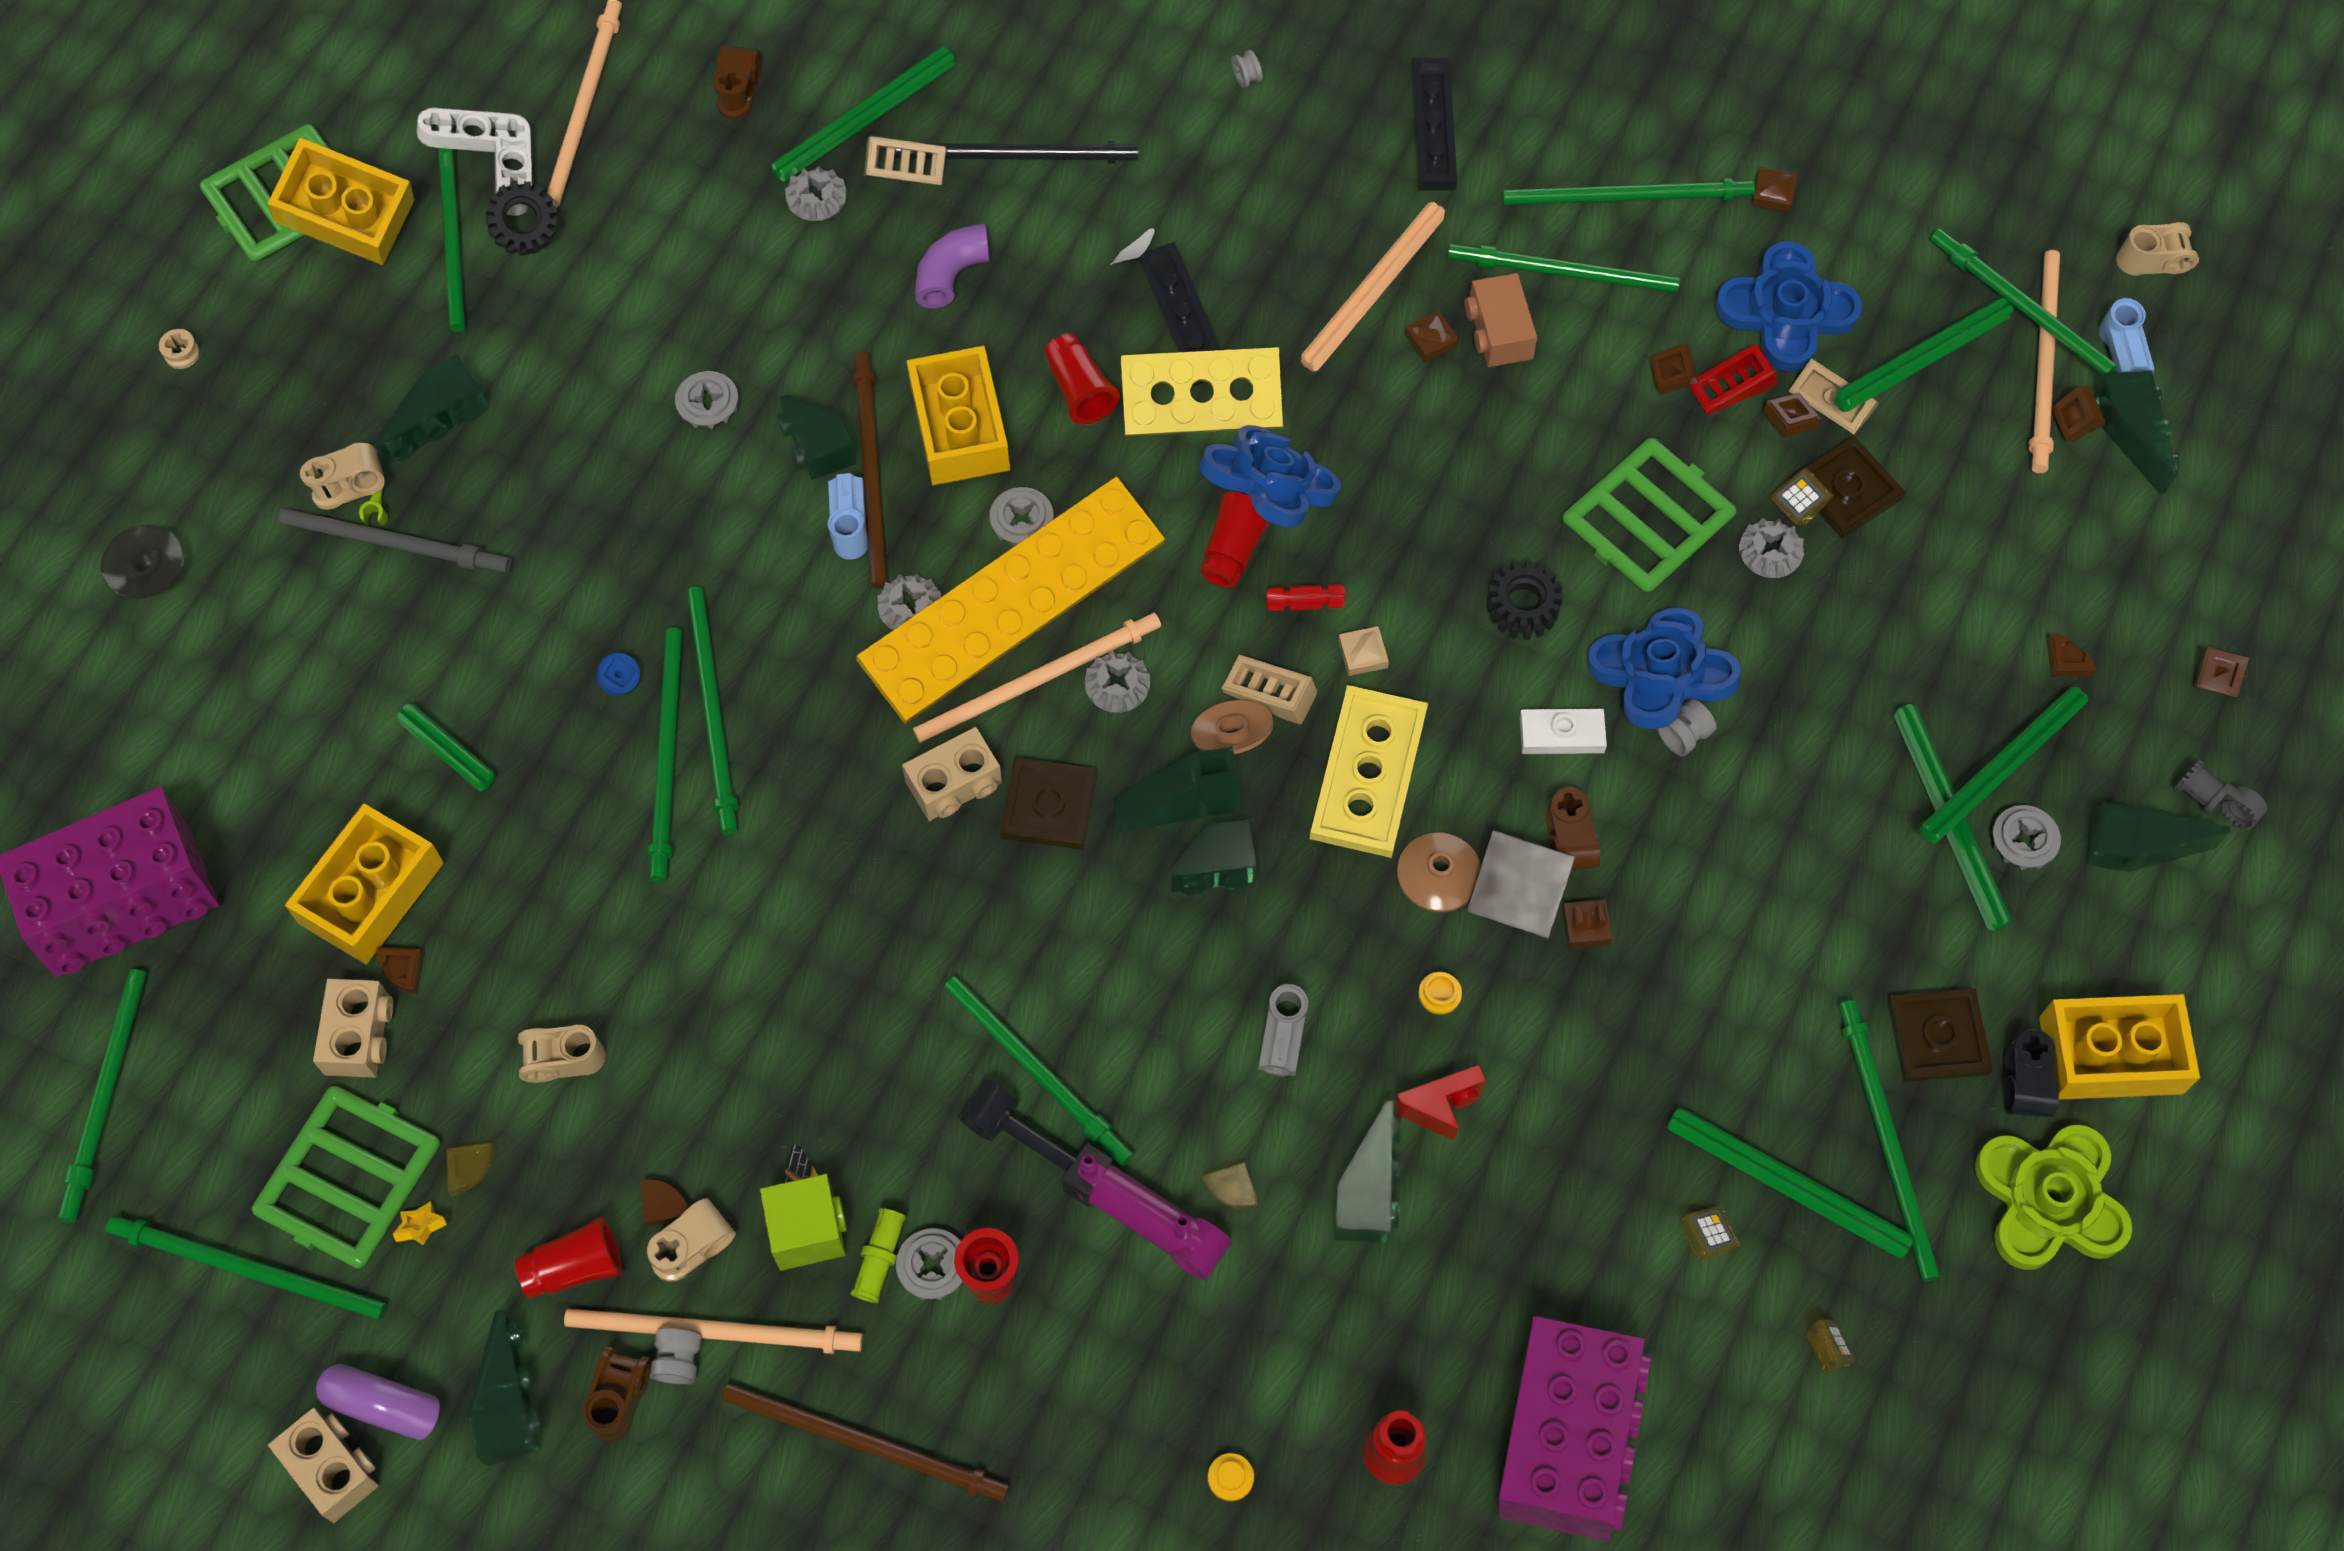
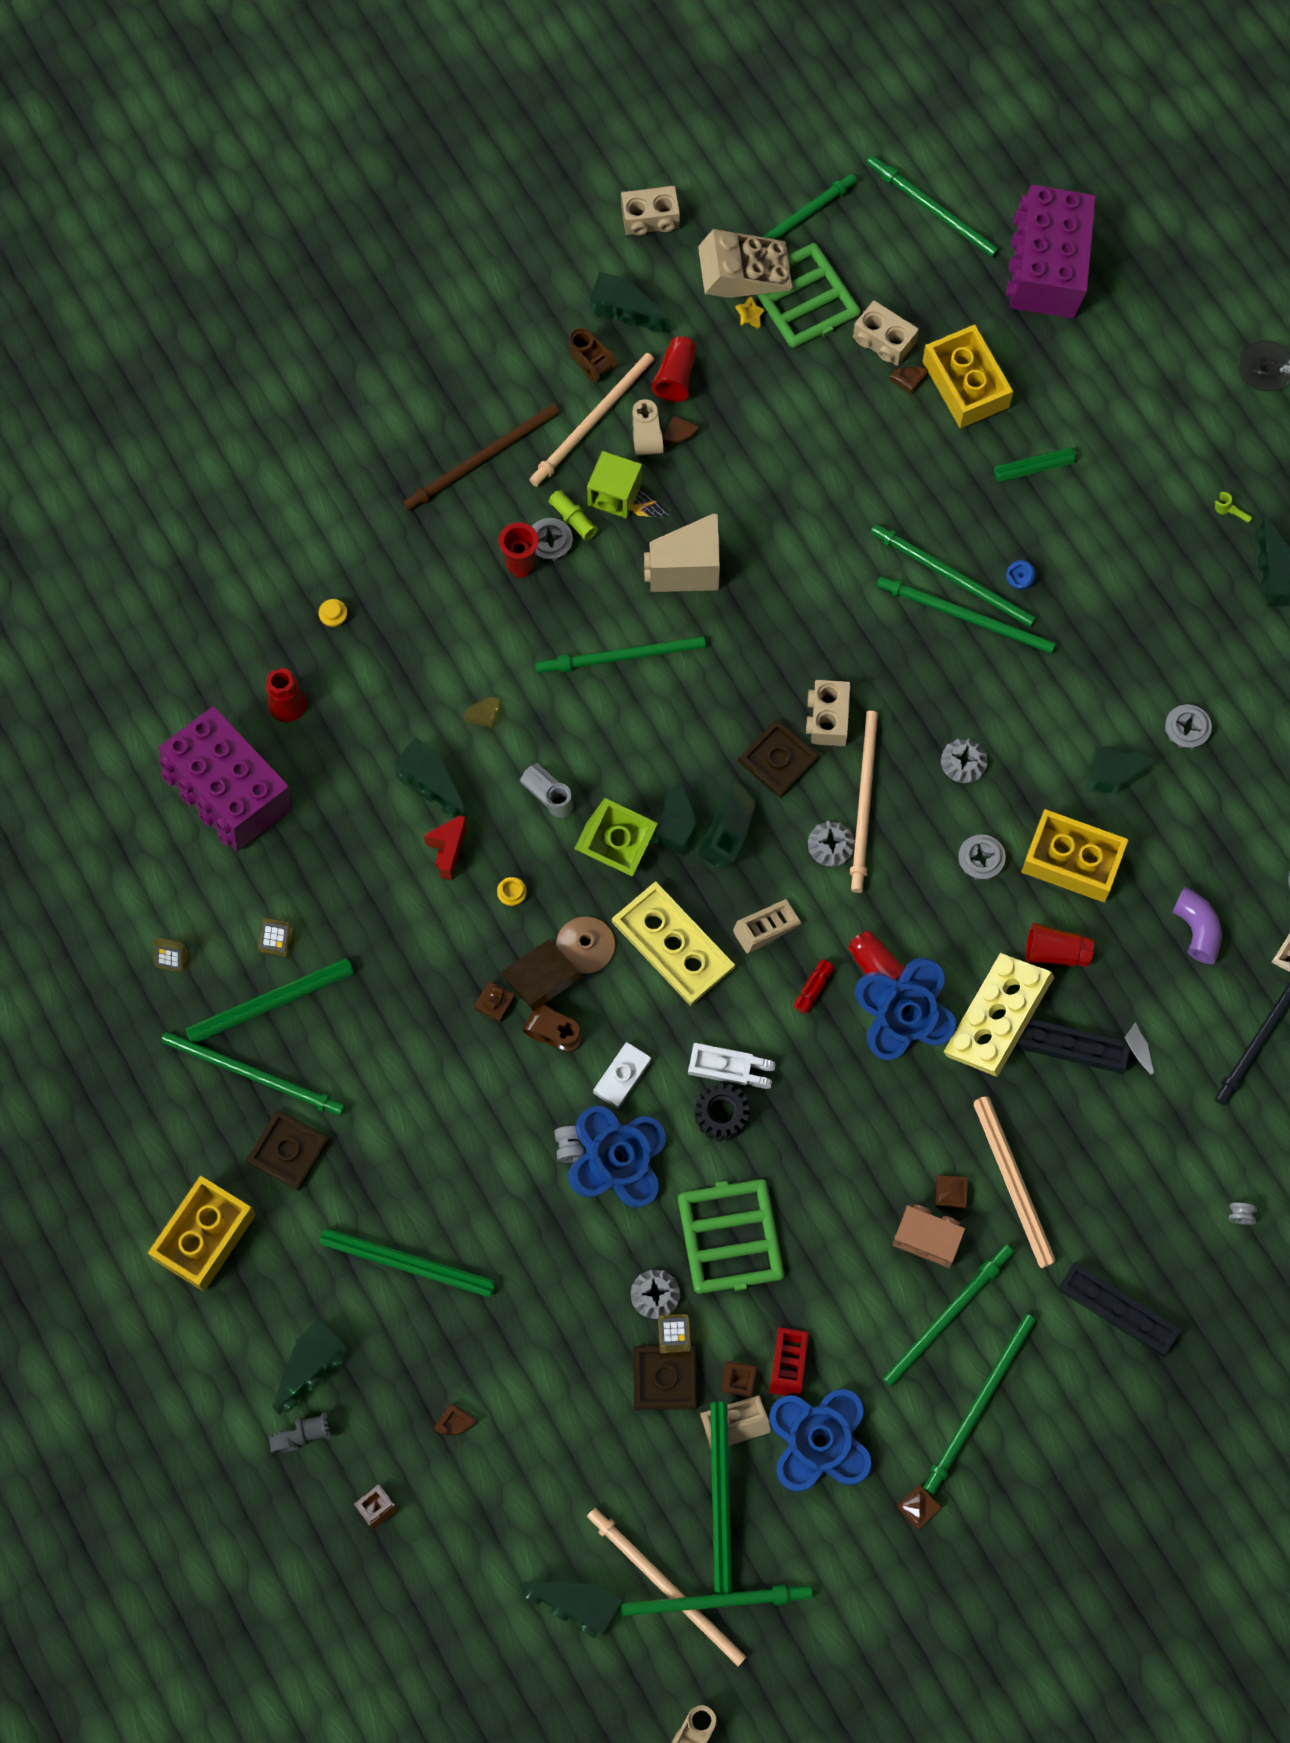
camera: 125 degrees right, 5 degrees up
dark grey bar [278,508,511,573] -> none
tan piece [300,442,385,510] -> none
medium lavender cylinder [316,1364,440,1440] -> none
clear yellow tile [447,1143,494,1195] -> none
tan piece [518,1025,606,1083] -> none
light grey wheel [649,1328,702,1384] -> none
light blue piece [828,473,868,560] -> none
reddish brown bar [852,352,887,589] -> none
yellow plate [856,476,1165,724] -> none
magenta piece [958,1079,1232,1281] -> none
medium nougat dish [1191,700,1274,755] -> none
tan tile [1338,626,1389,676] -> none
reddish brown tile [1650,343,1699,395] -> none
green axle [1919,686,2088,844] -> none
lime plant [1975,1125,2132,1270] -> none
light grey gear [1991,805,2061,870] -> none
black piece [2003,1029,2059,1117] -> none
reddish brown tile [2052,386,2106,442] -> none
light blue piece [2098,298,2155,383] -> none
none -> lime slope [574,798,658,877]
none -> tan slope [644,514,720,592]
none -> white hinge [688,1043,776,1089]
none -> tan slope [698,229,792,298]

